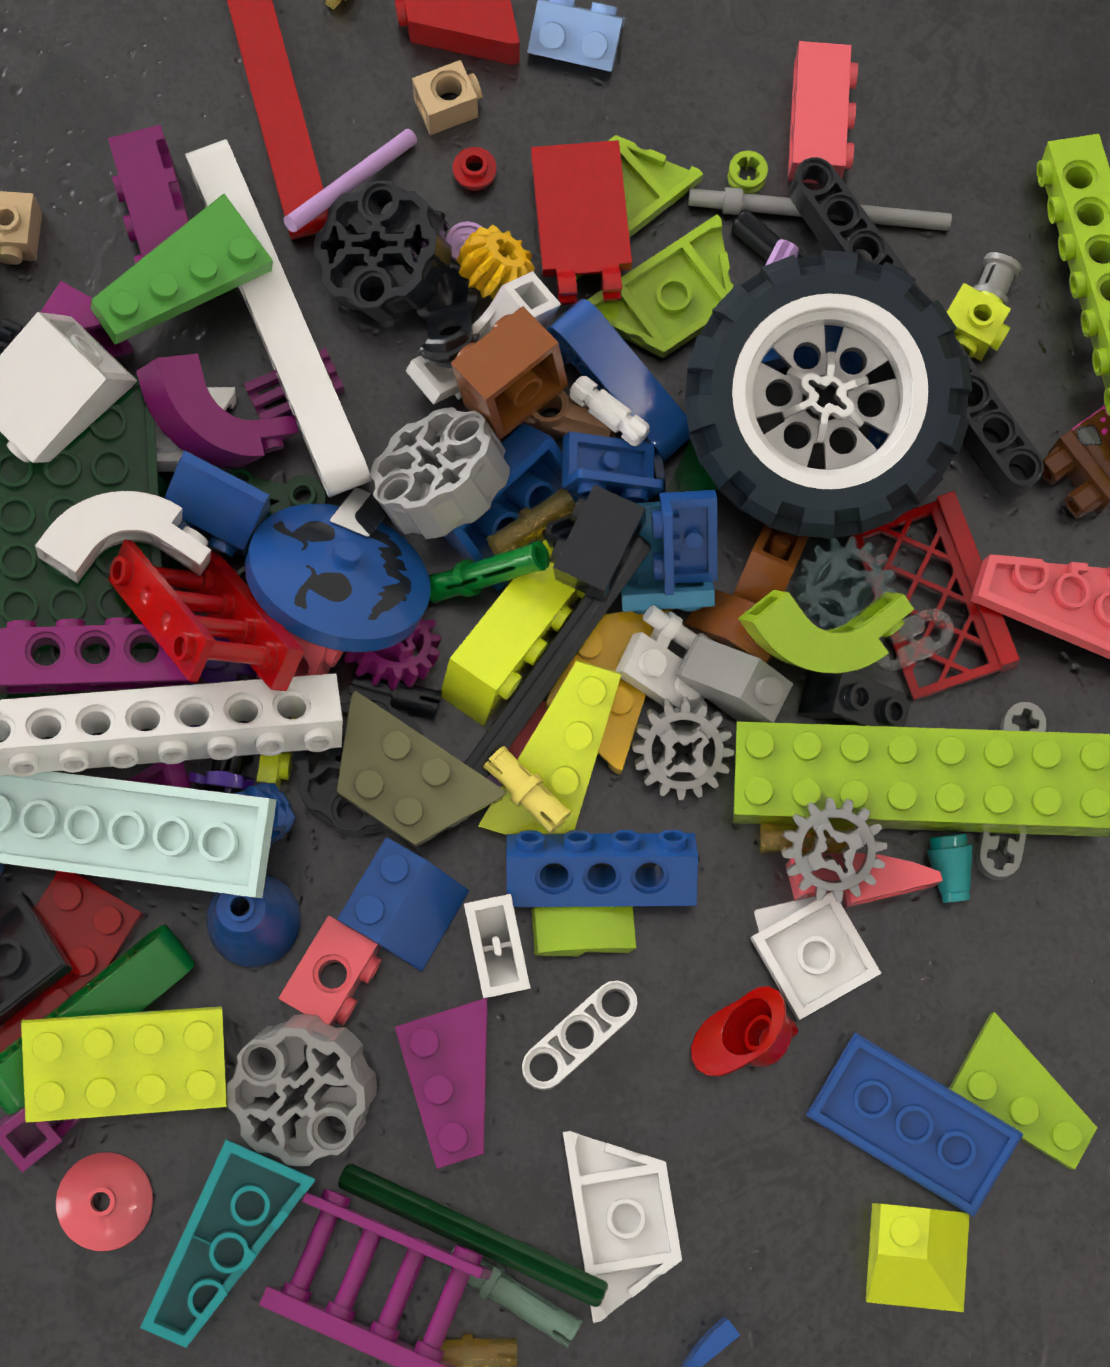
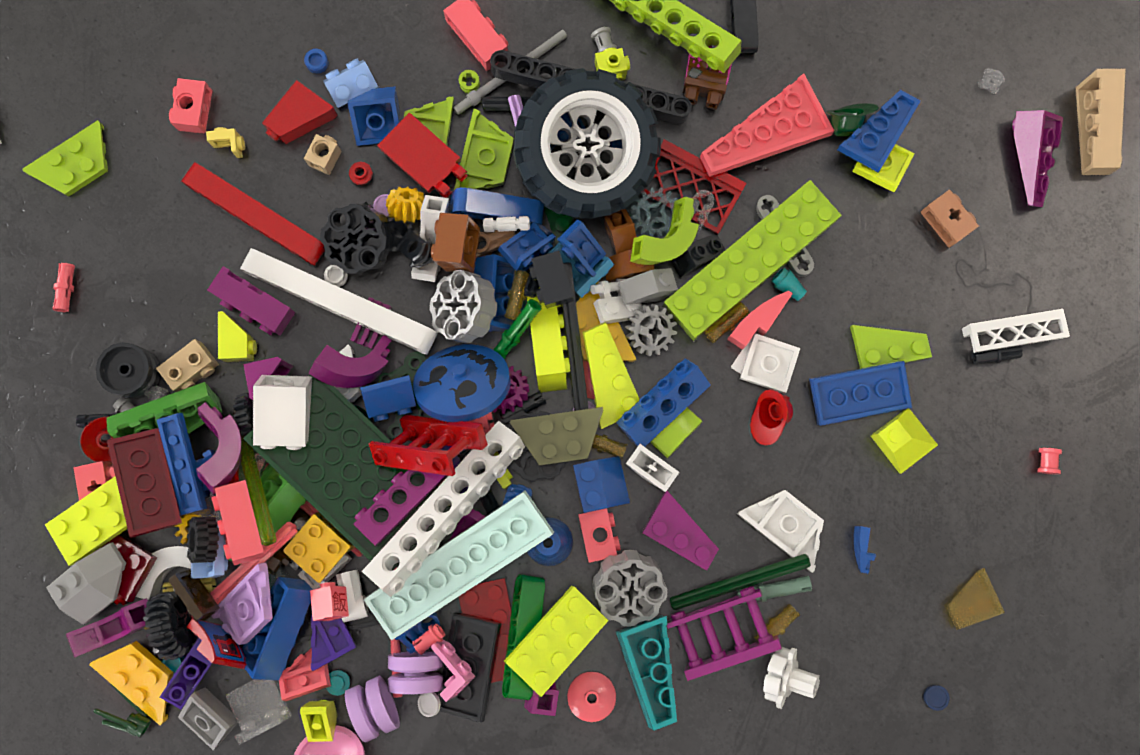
camera: 40 degrees left, 5 degrees up
white arch [35,491,211,584] -> none
bright green wing [91,193,273,345] -> none
dark purple piece [188,771,255,794] -> none
lavender bar [284,129,417,232] -> none
sticker [330,488,386,537] -> none
light yellow pin [483,746,572,834] -> none
white beam [522,981,638,1091] -> none
light grey gear [781,797,887,902] -> none
none -> neon yellow slope [218,311,257,362]
none -> white plate [324,265,348,287]
none -> blue slope [347,86,401,146]
none -> clear yellow pin [592,434,628,459]

